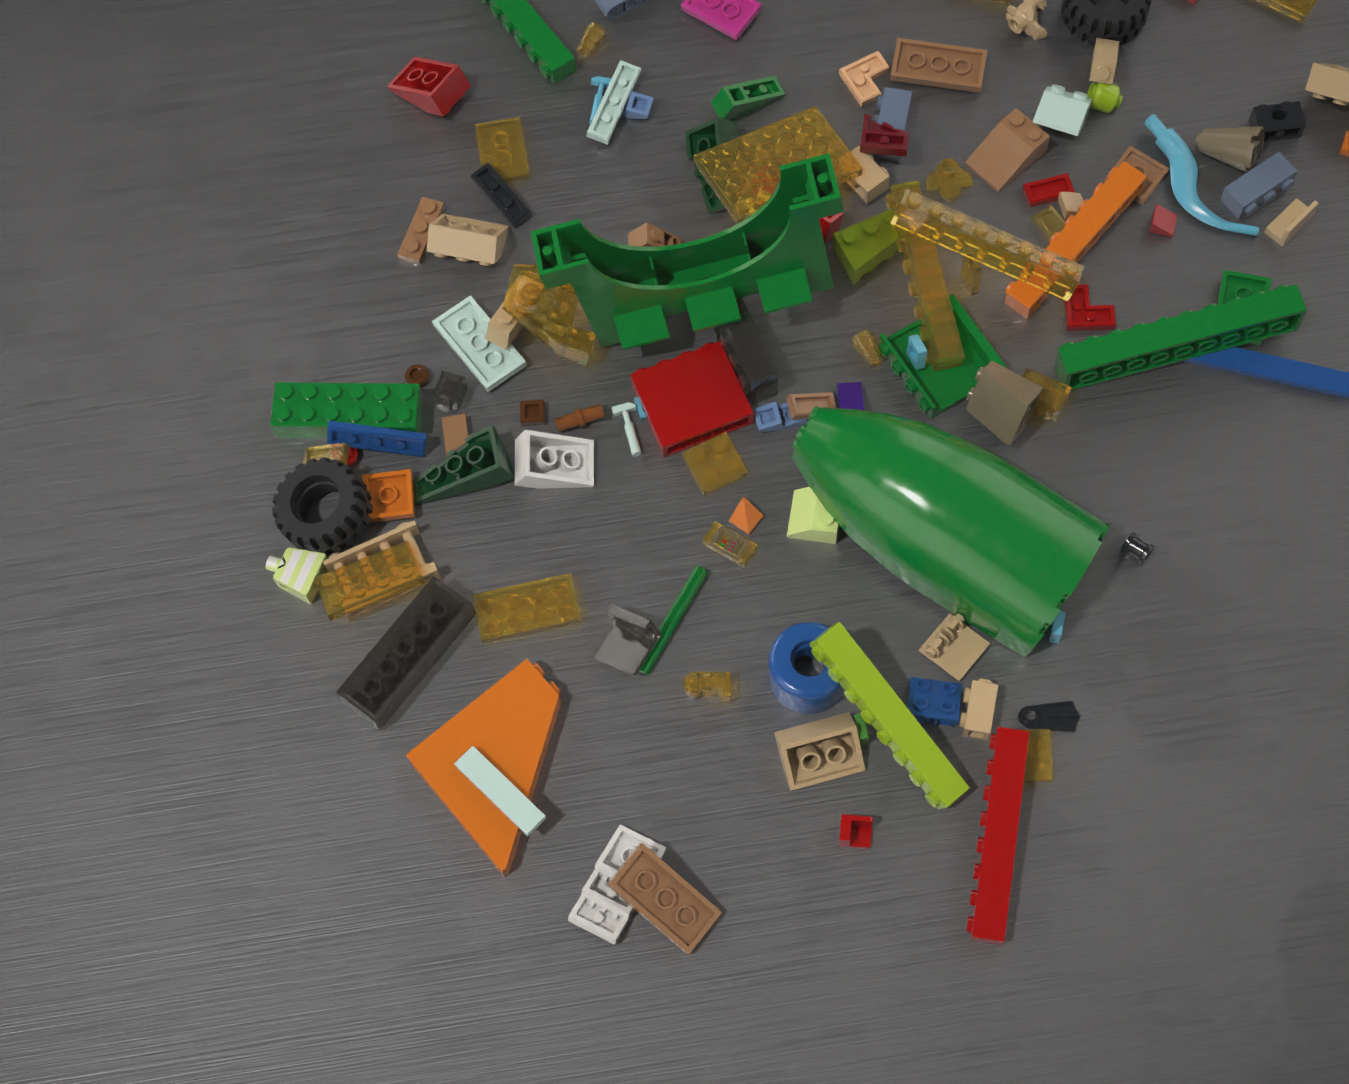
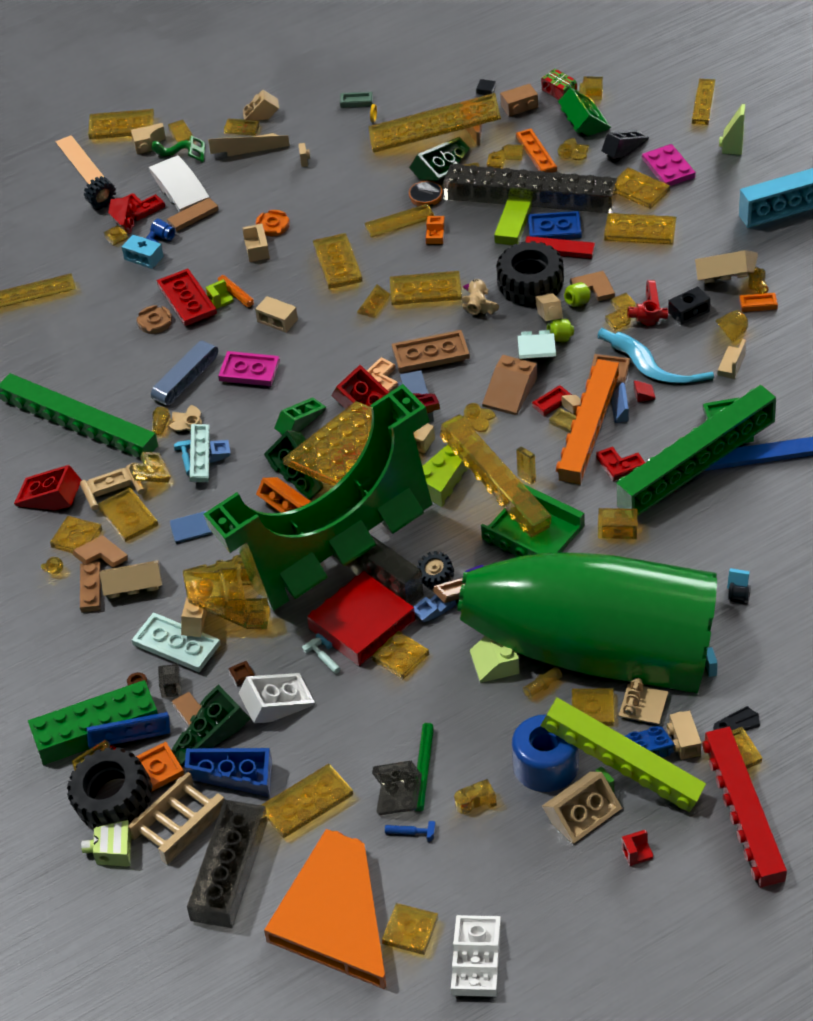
camera: 25 degrees left, 20 degrees down
clear yellow plate [314,541,425,621] -> none
light aqua tile [454,746,546,837] -> none
black tile [470,162,532,229] -> none
dark orange pin [554,403,605,433] -> none
medium nougat plate [606,843,722,954] -> none
clear yellow tile [702,521,757,568] -> none
orange slope [729,497,763,535] -> none
clear yellow cone [852,329,883,367] -> none
clear yellow brick [890,188,1084,301] -> none
medium azure tile [906,334,927,370] -> none
dark tan slope [966,361,1044,446] -> none
dark tan cone [1195,126,1264,173] -> none
sand blue brick [1220,152,1298,220] -> none
none -> clear yellow piece [41,557,63,575]
none -> clear yellow plate [50,516,102,553]
none -> medium nougat tile [73,535,128,567]
none -> tan plate [80,464,145,511]
none -> clear yellow plate [129,452,171,483]
none -> tan plate [169,405,202,431]
none -> medium blue slope [170,511,212,543]
none -> blue wedge [185,748,272,797]
none -> orange brick [256,477,311,512]
none -> red slope [331,365,390,423]
none -> clear yellow plate [382,903,438,955]
none -> blue piece [385,821,436,842]
none -> black wheel [417,551,454,589]
none -> clear yellow pin [523,667,562,698]
none -> lime head [564,282,591,307]
none -> medium nougat tile [570,271,615,301]
none -> clear yellow tile [572,688,614,726]
none -> clear yellow tile [605,293,636,331]
none -> medium blue slope [611,383,629,423]
none -> red piece [627,280,668,326]
none -> clear yellow hair [716,310,748,342]
none -> medium azure tile [727,568,750,589]

